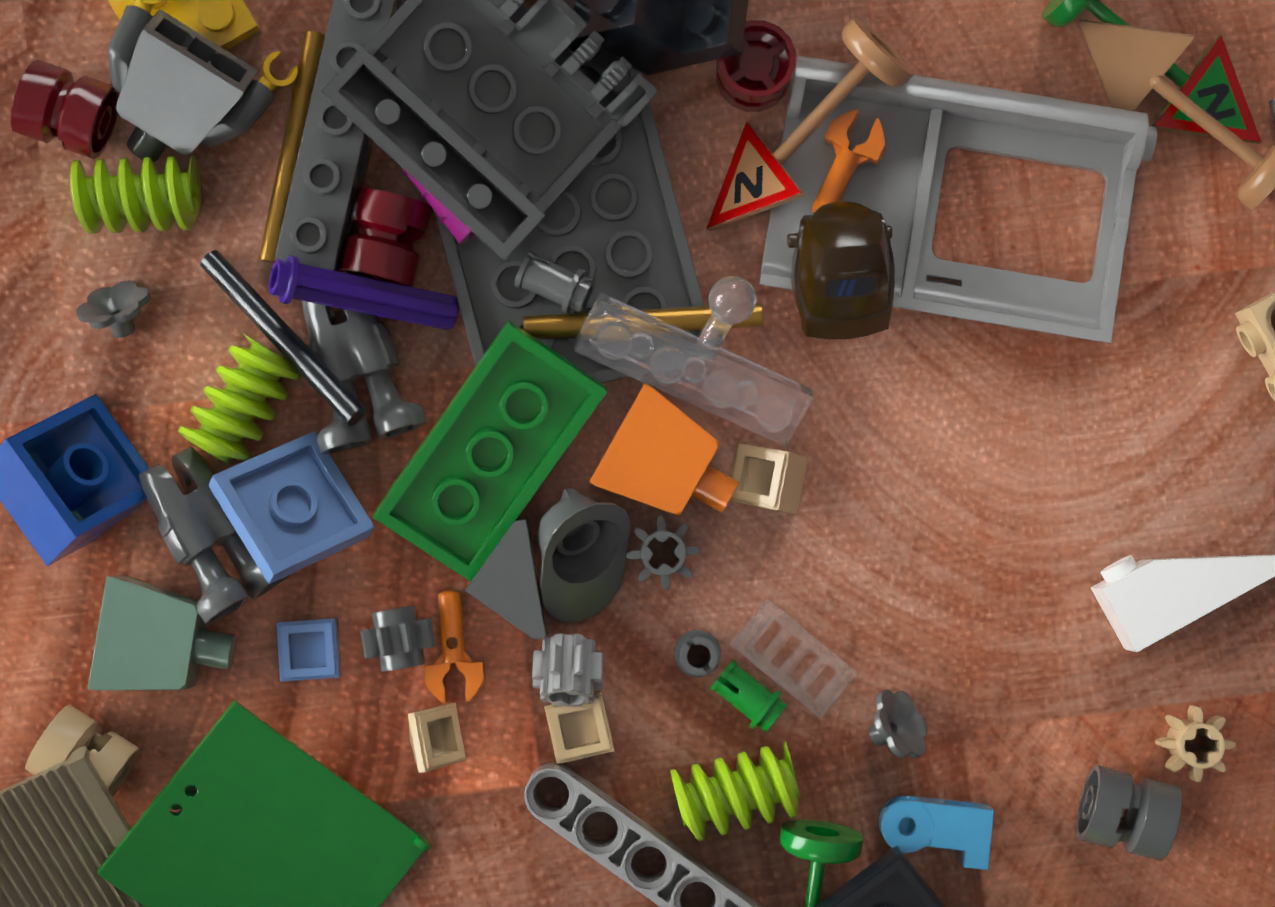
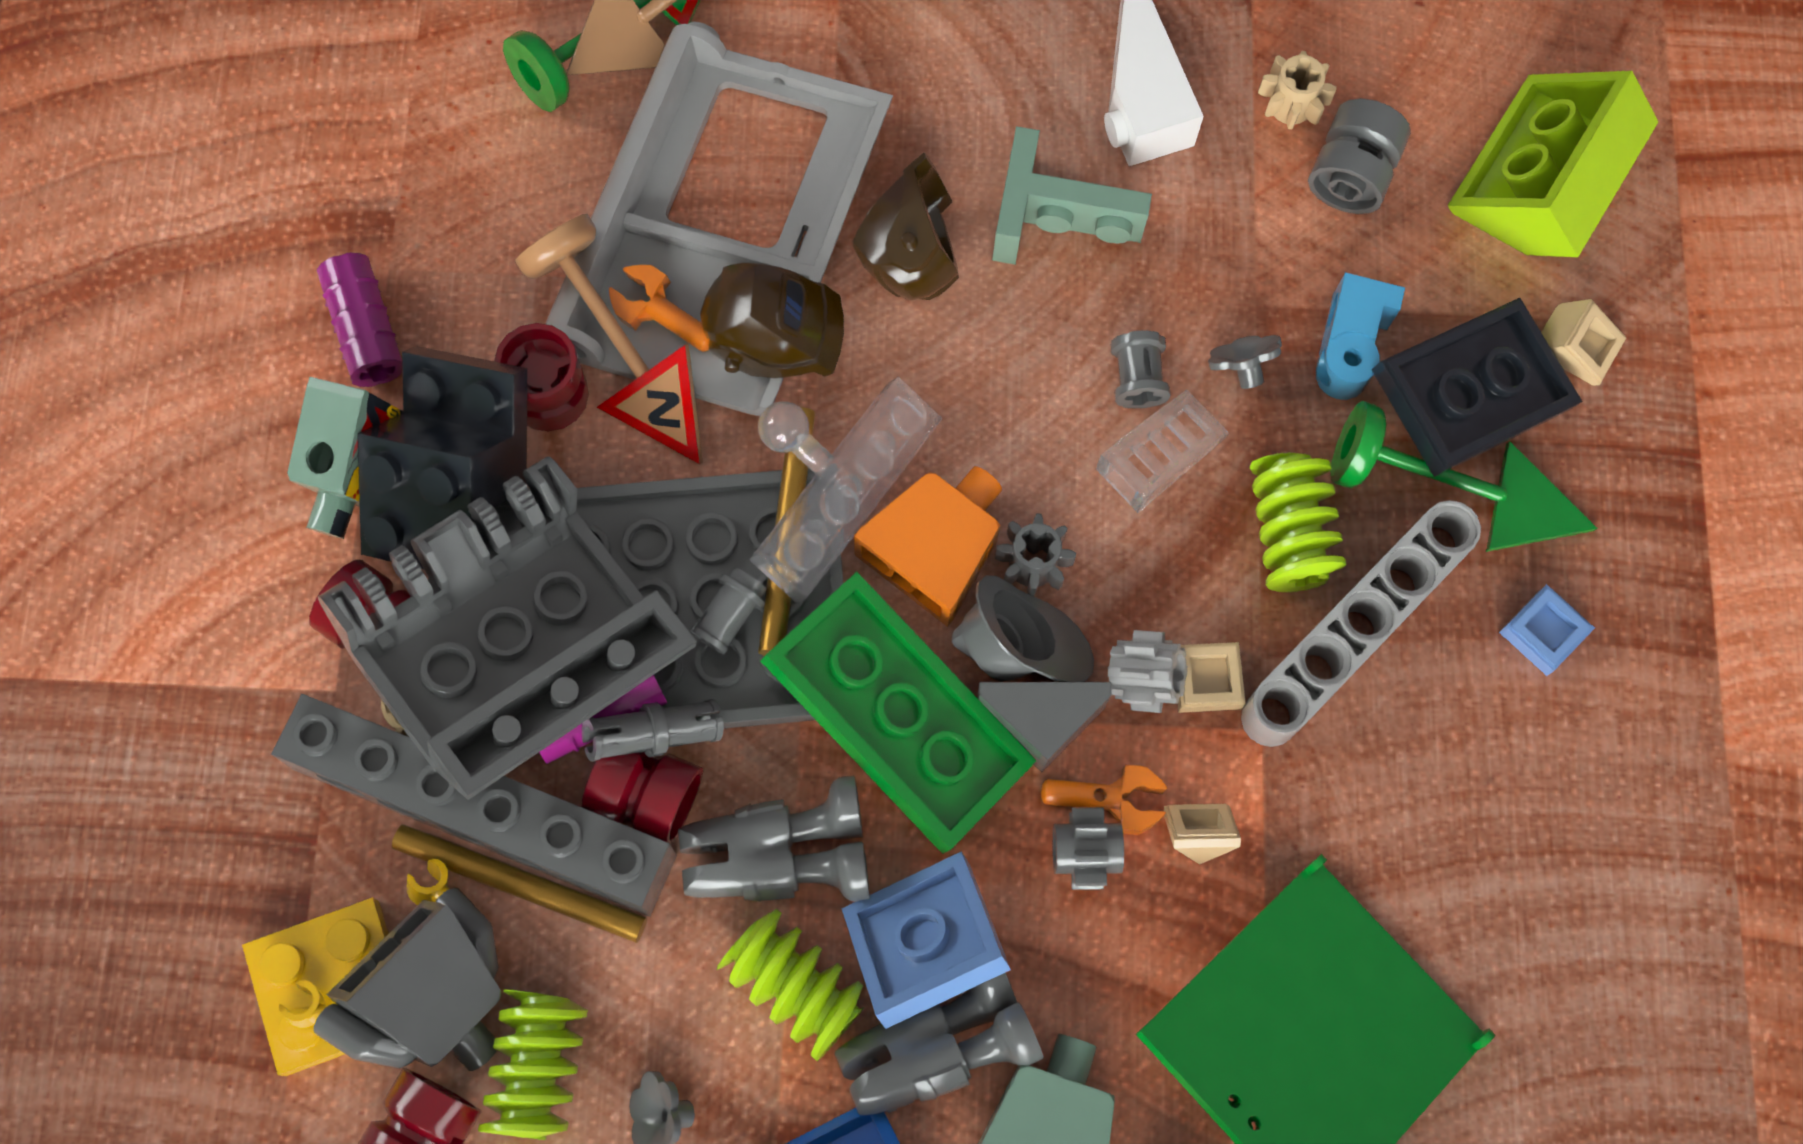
camera: 85 degrees left, 15 degrees down
black bar [200,250,367,426] -> none
dark purple axle [269,255,459,330] -> none
medium blue tile [276,618,342,682] -> none
dark grey pin [674,630,721,677] -> none
green pin [710,660,787,733] -> none
tan slope [729,443,808,514] -> none
none -> dark grey pin [582,699,724,762]
none -> dark brown helmet [852,153,959,300]
none -> sand green bracket [992,126,1152,265]
none -> dark grey bush [1110,330,1171,409]

